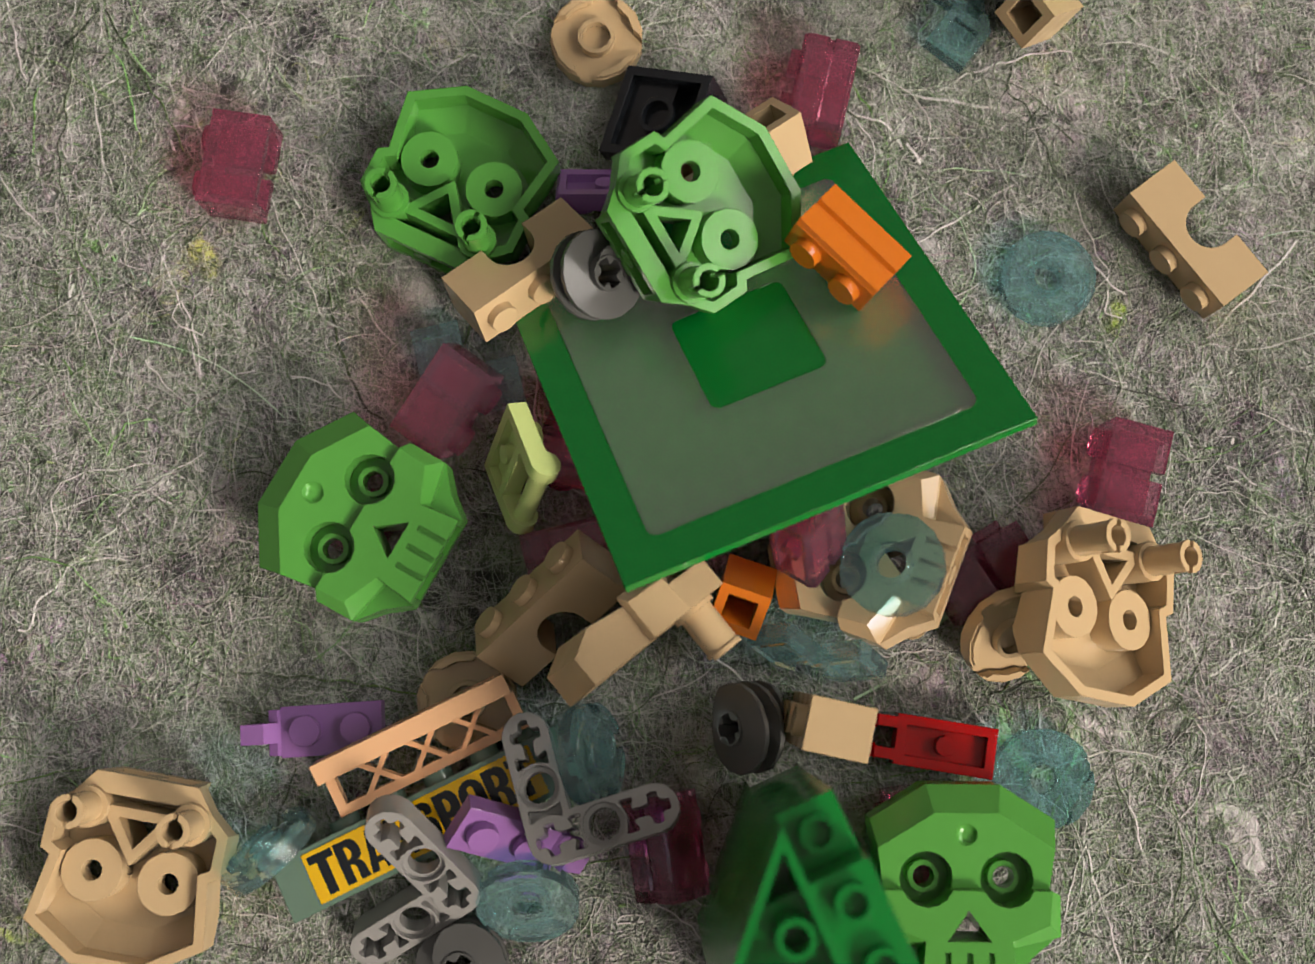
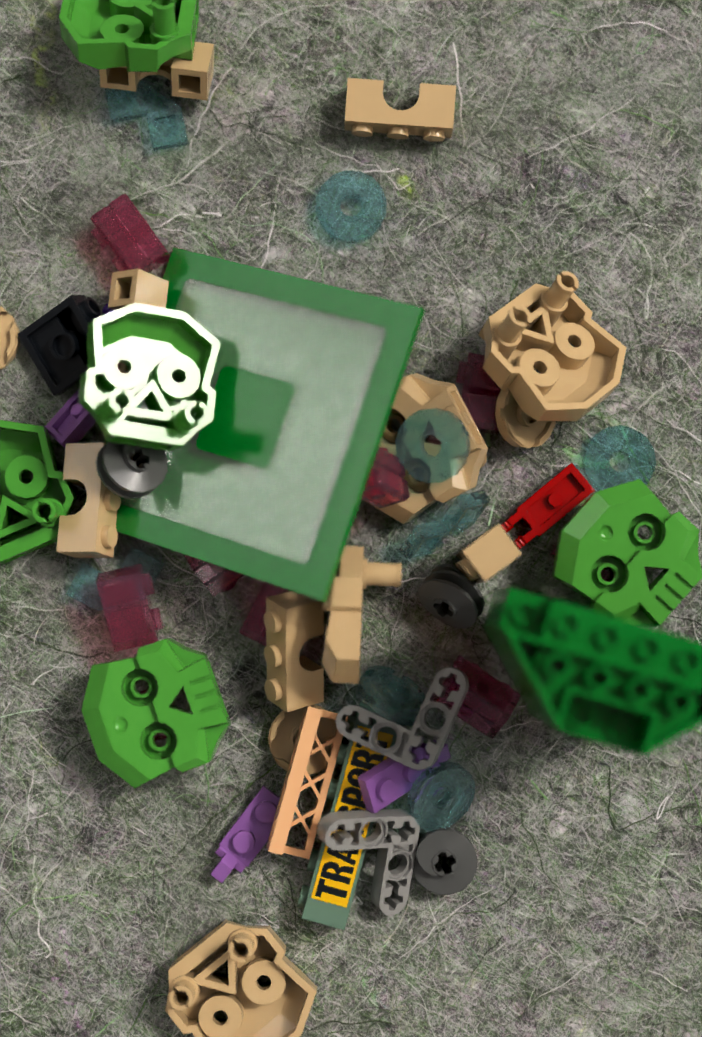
camera: 45 degrees left, 5 degrees up
clear light blue tile [221,806,317,898] -> none
yellowish green plate [484,402,561,535] -> none
orange brick [712,553,777,641] -> none
orange brick [784,184,912,311] -> none
clear pink piece [1076,416,1174,528] -> none

